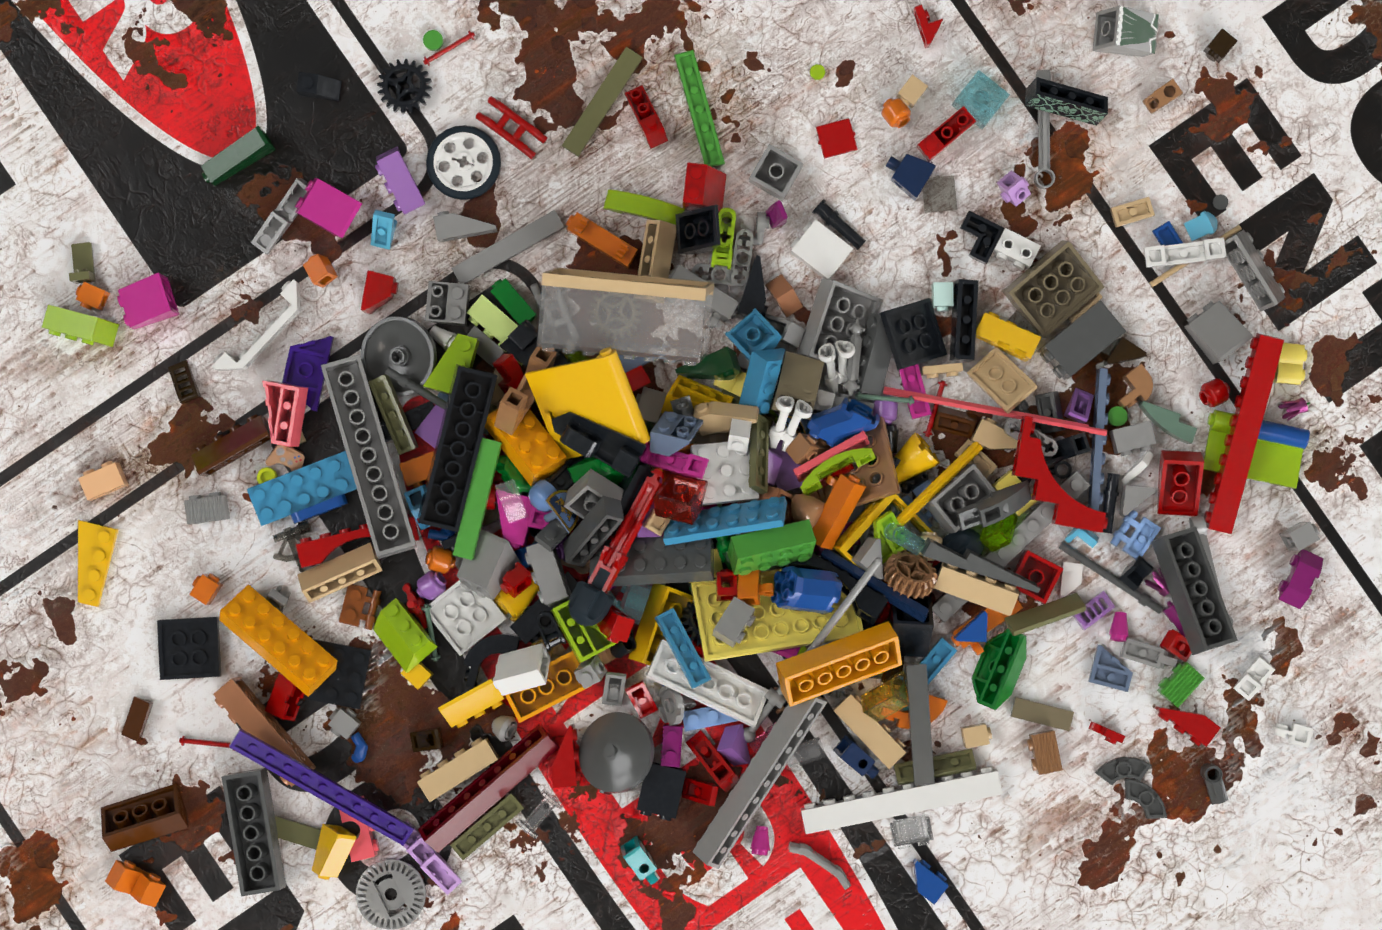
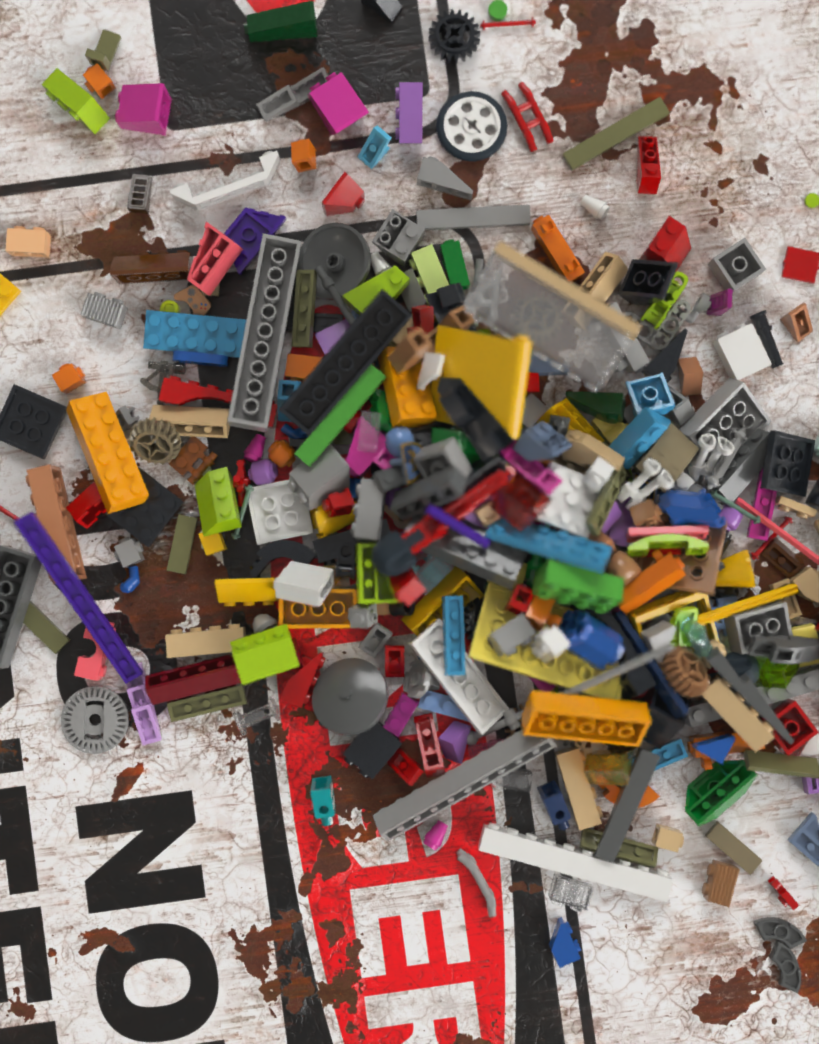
camera: 20 degrees right, 0 degrees up
yellow slope [312,824,356,880] -> none
dark brown slope [410,727,444,752] -> none
lime slope [603,190,685,225] -> none
bright green tile [674,50,725,167] -> none
none -> dark tan gear [128,417,182,465]
none -> olive tile [167,514,198,574]
none -> lime slope [230,623,299,685]
none -> dark pink cone [244,434,267,462]
none -> white tile [417,352,445,390]
none -> dark purple piece [425,504,490,549]
none -> white brick [530,625,571,664]
none -> white cone [580,195,610,220]
none -> nougat slope [780,302,813,342]

